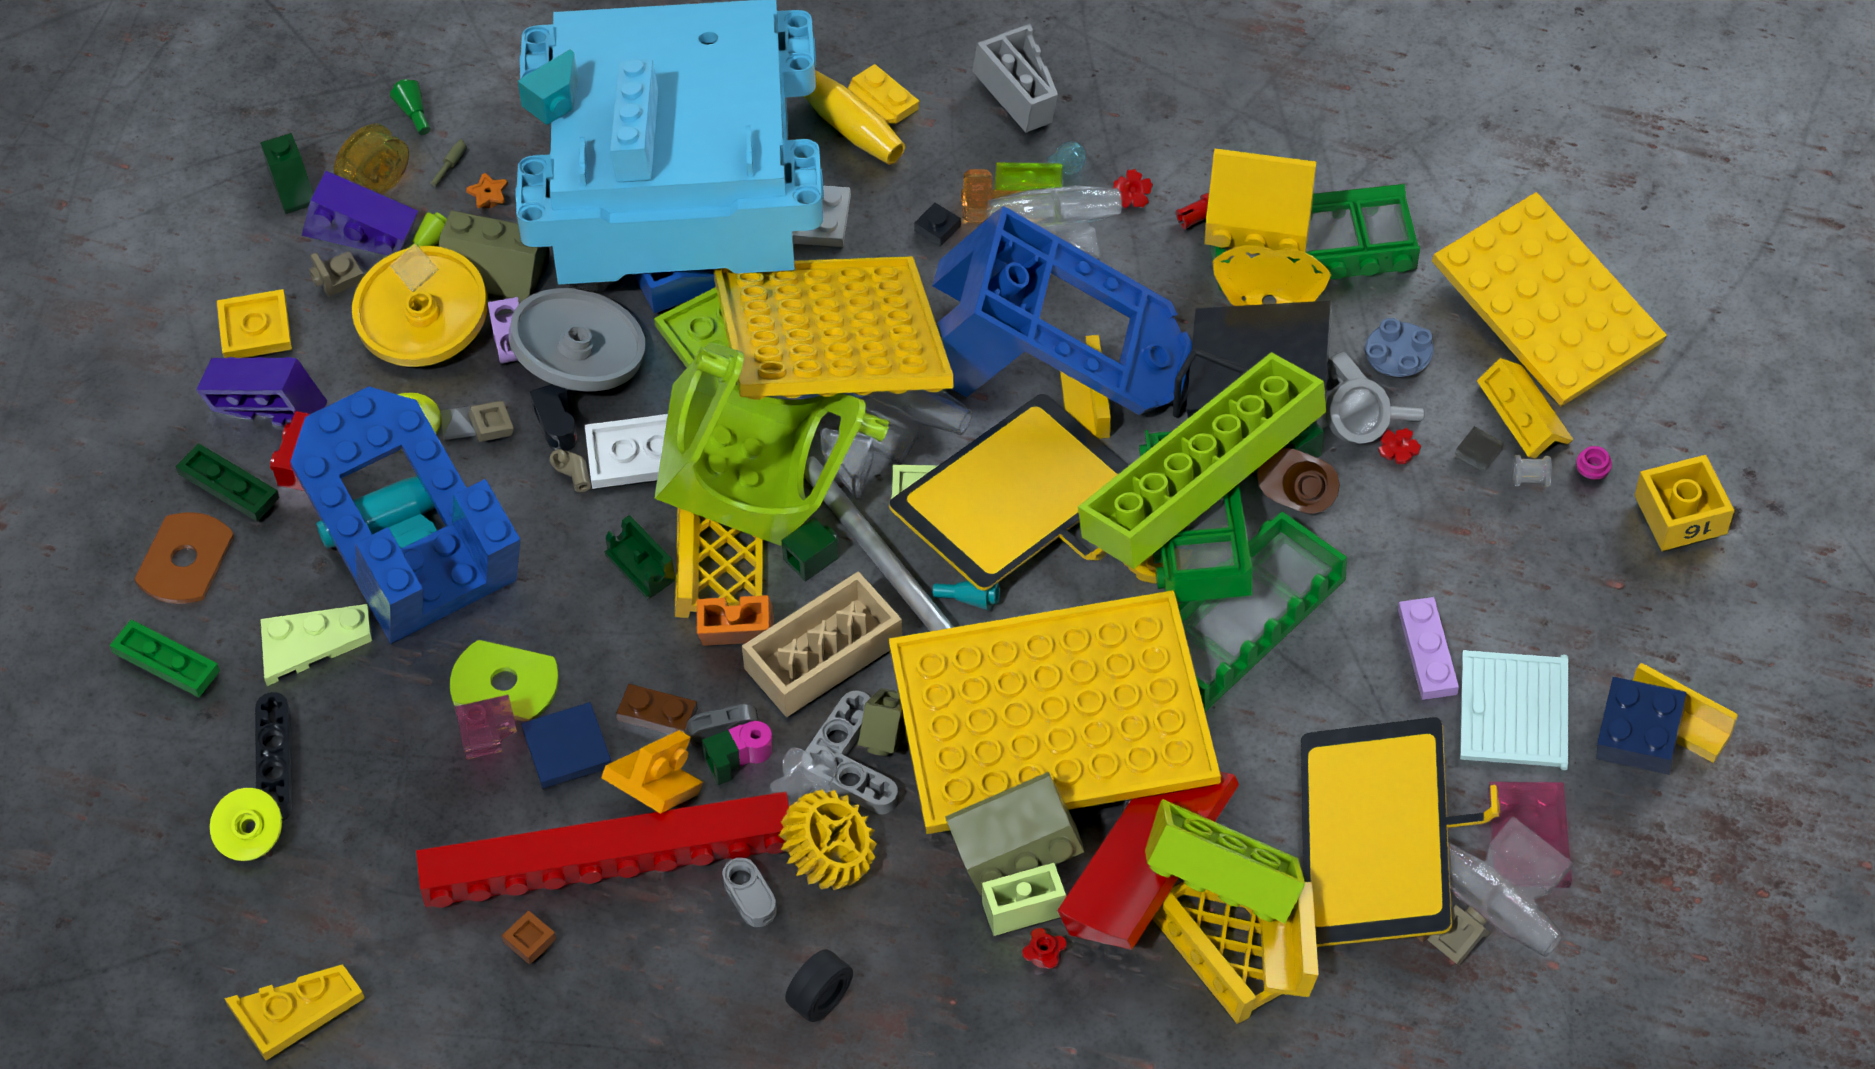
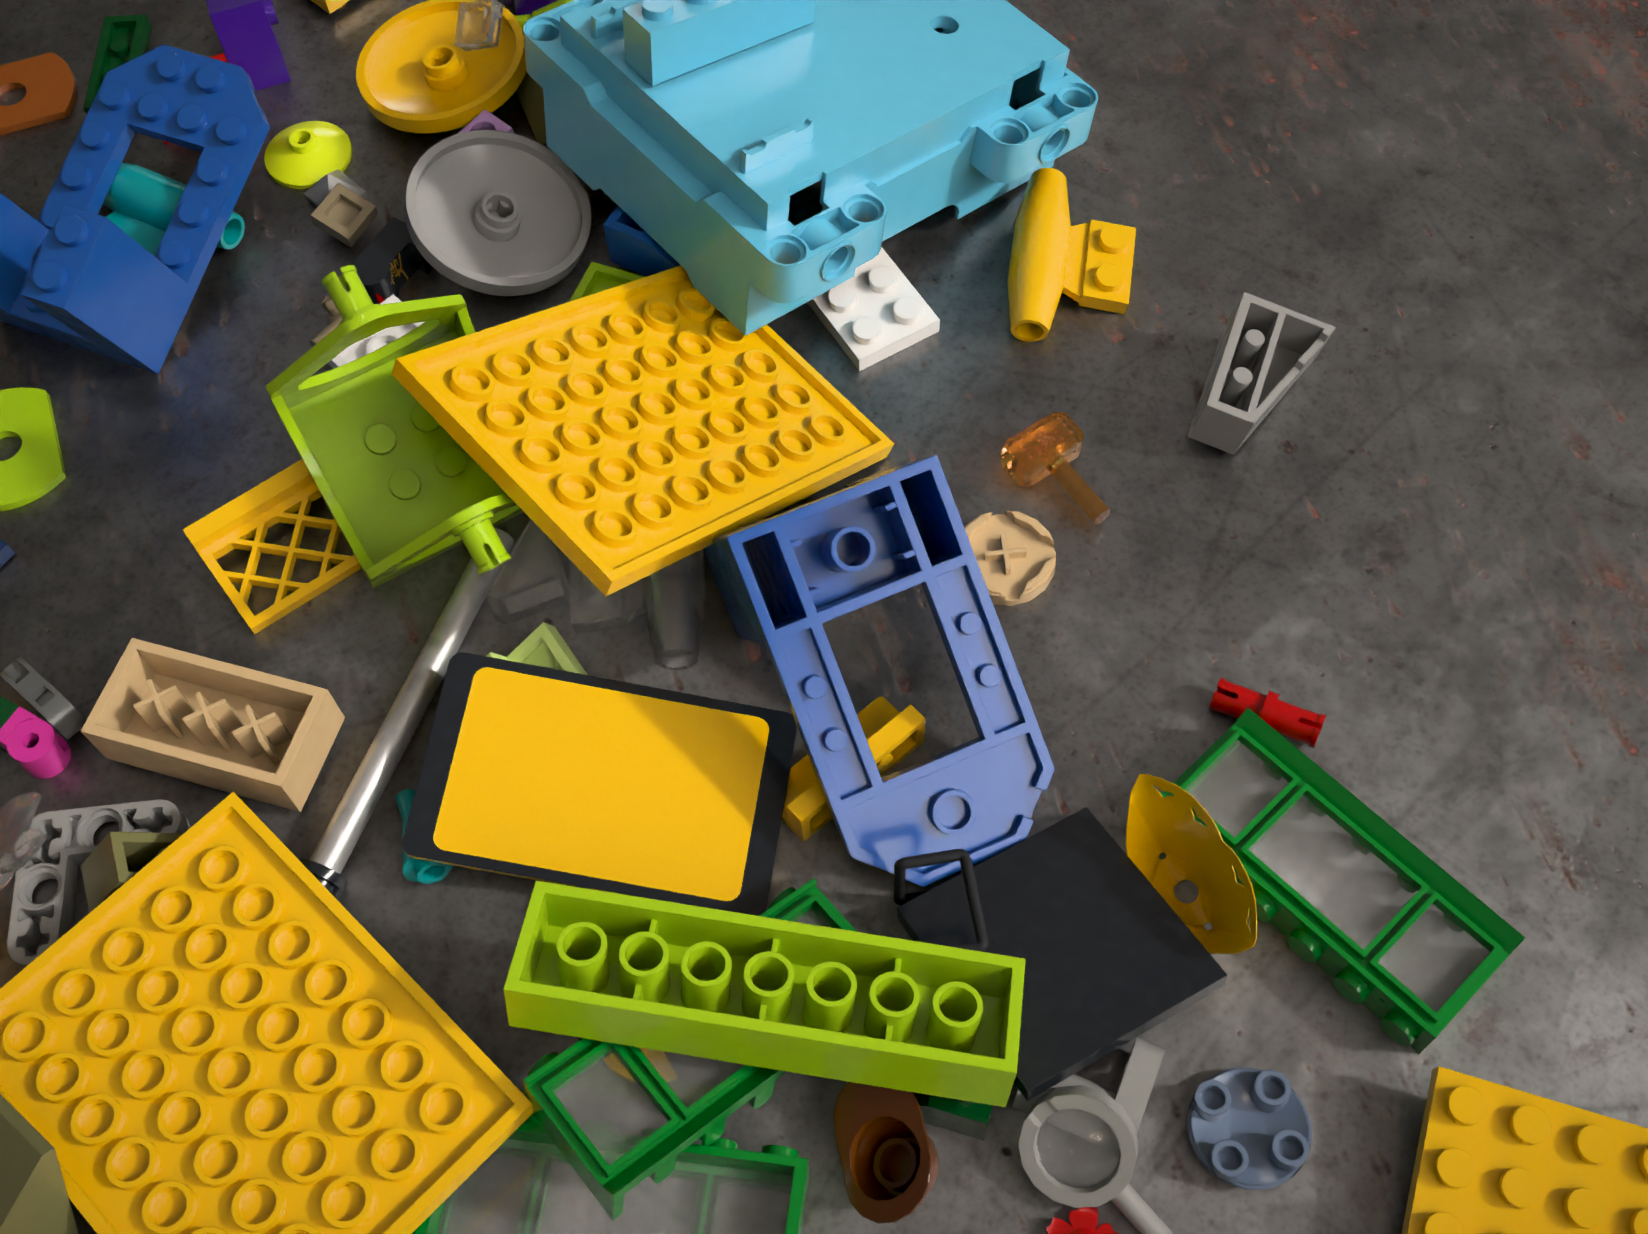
camera: 55 degrees right, 5 degrees up
dark green hinge [604,515,676,600] -> none
reddish brown plate [616,684,698,734] -> none
orange brick [697,595,774,646] -> none
dark green brick [781,517,838,582] -> none
black plate [914,203,961,246] -> none
clear plate [987,185,1122,261] -> none
clear neon green plate [995,162,1062,197] -> none
clear light blue plate [1047,141,1086,174] -> none
red plant [1112,169,1153,209] -> none
yellow slope [1204,148,1317,252] -> none

